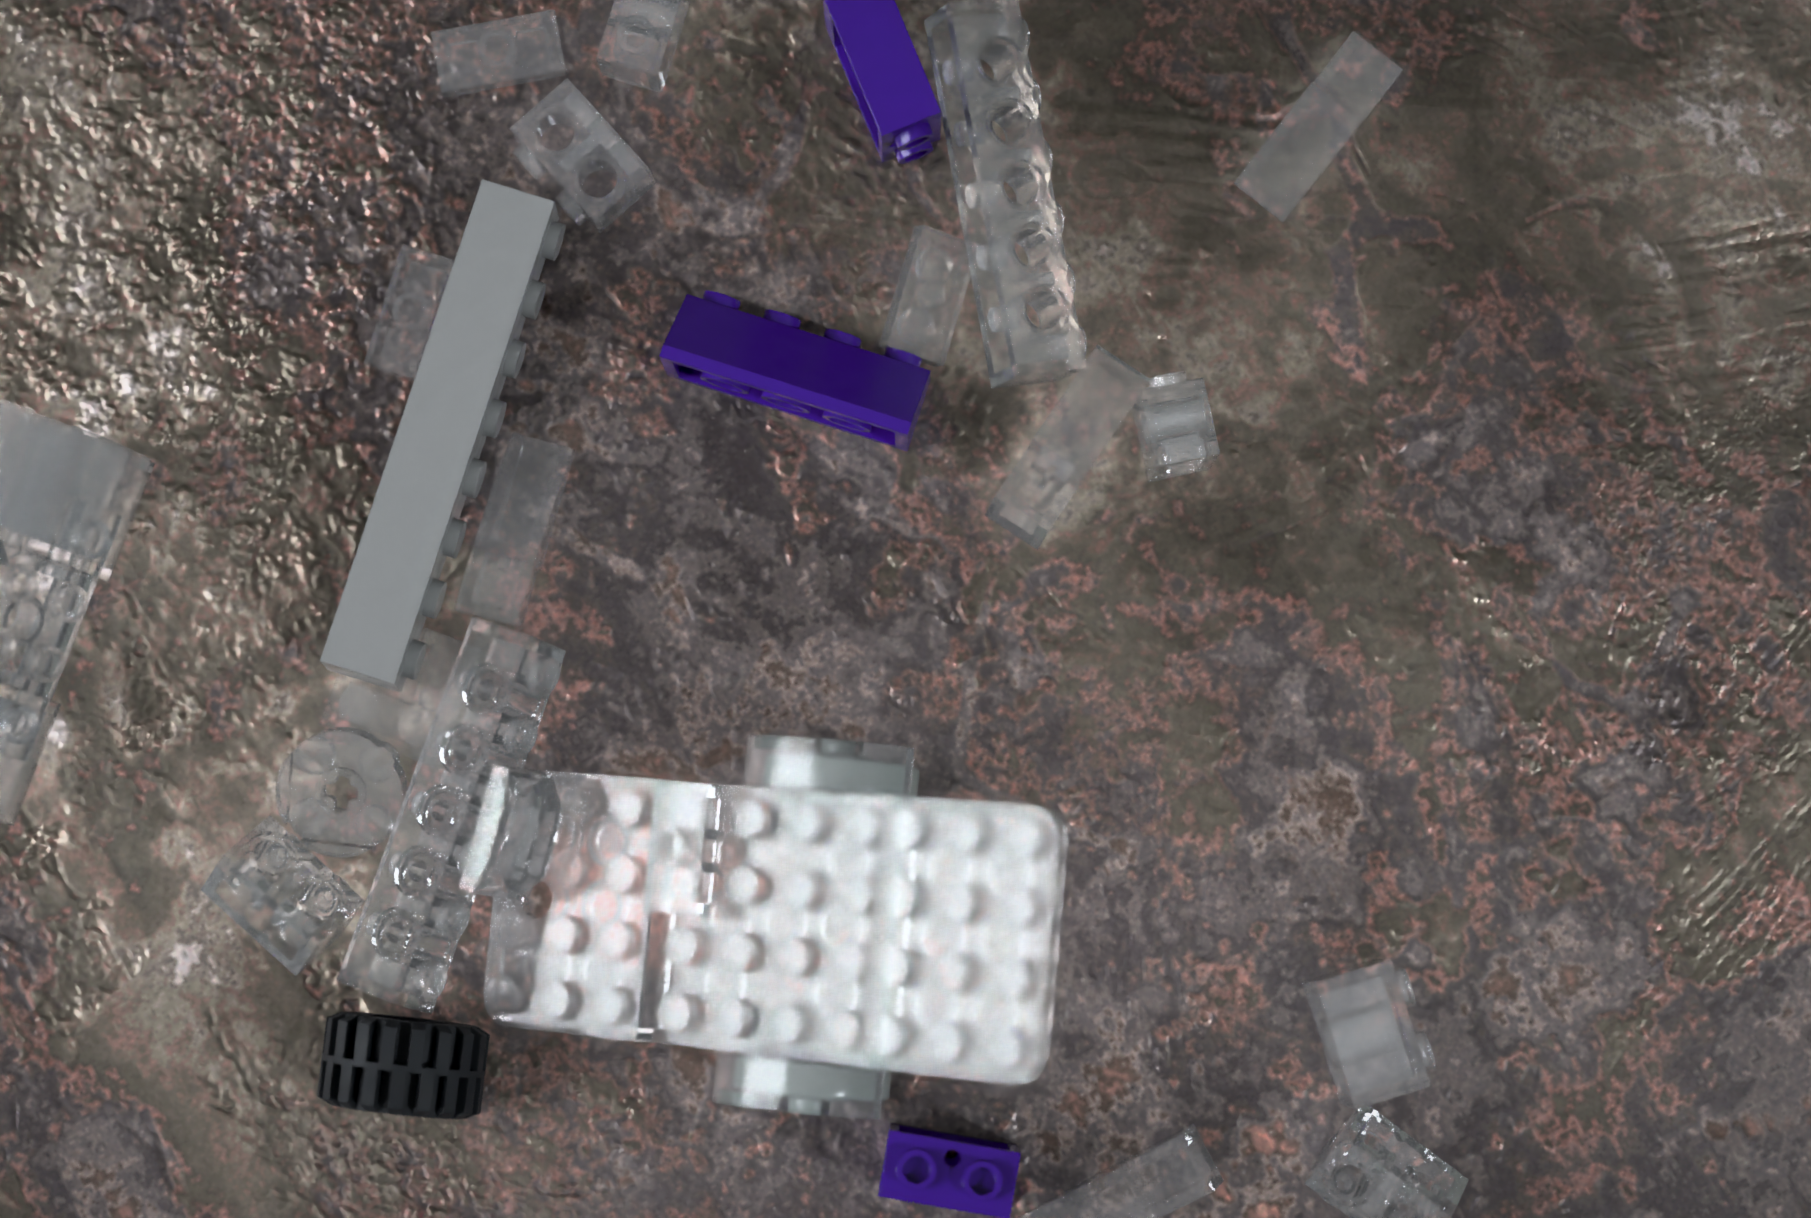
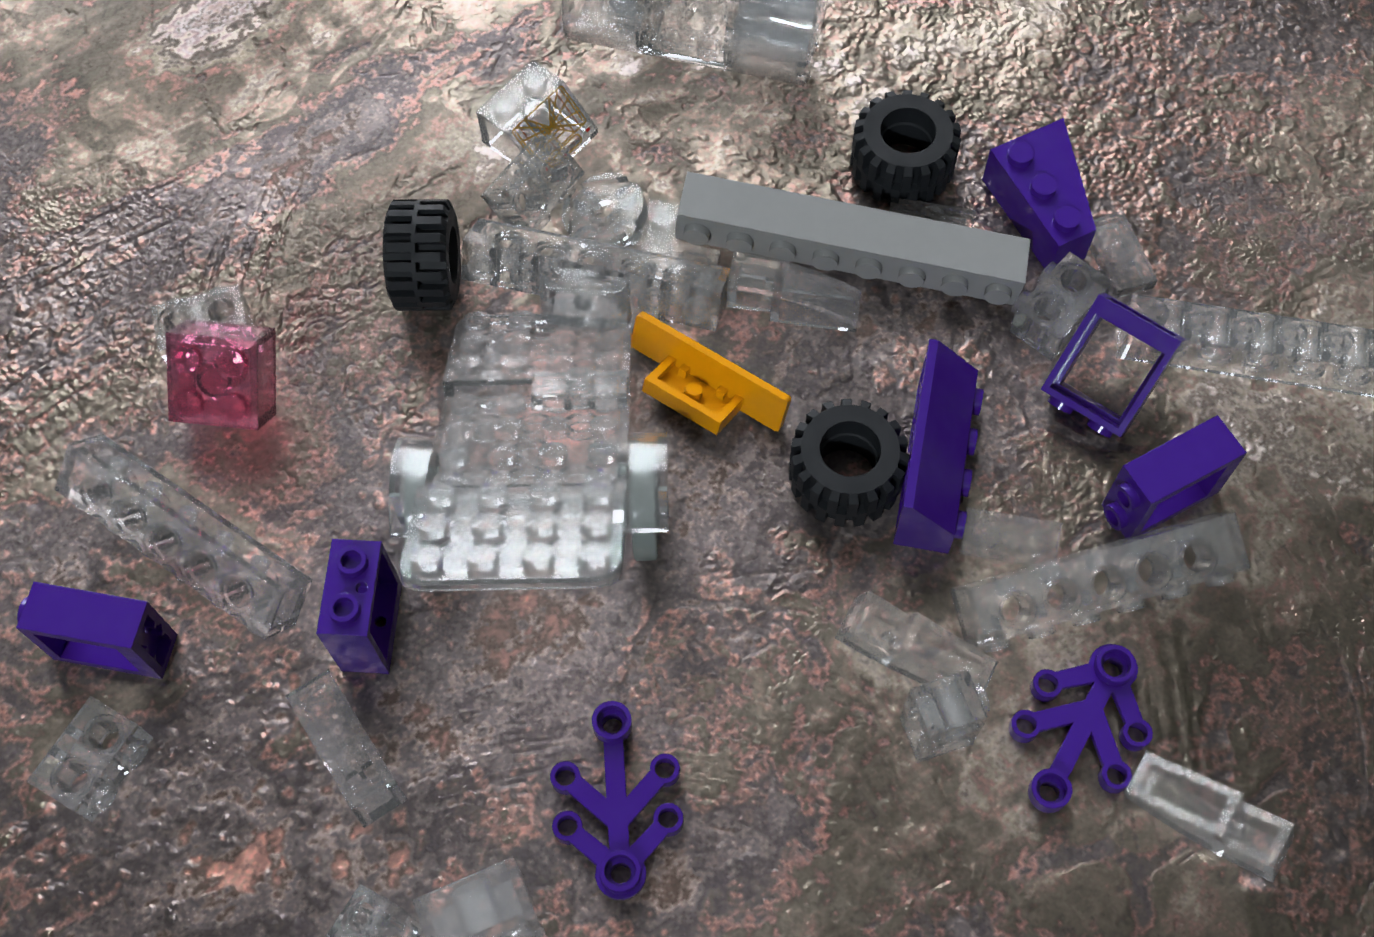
camera: 85 degrees right, 20 degrees down
none -> clear slope [476,60,598,185]
none -> dark purple plant [550,701,684,900]
none -> light orange bracket [630,311,791,435]
none -> black tyre [789,399,909,527]
none -> black tyre [850,90,961,207]
none -> dark purple wedge [982,118,1096,275]
none -> dark purple plant [1008,644,1153,813]
none -> dark purple window [1041,293,1186,438]

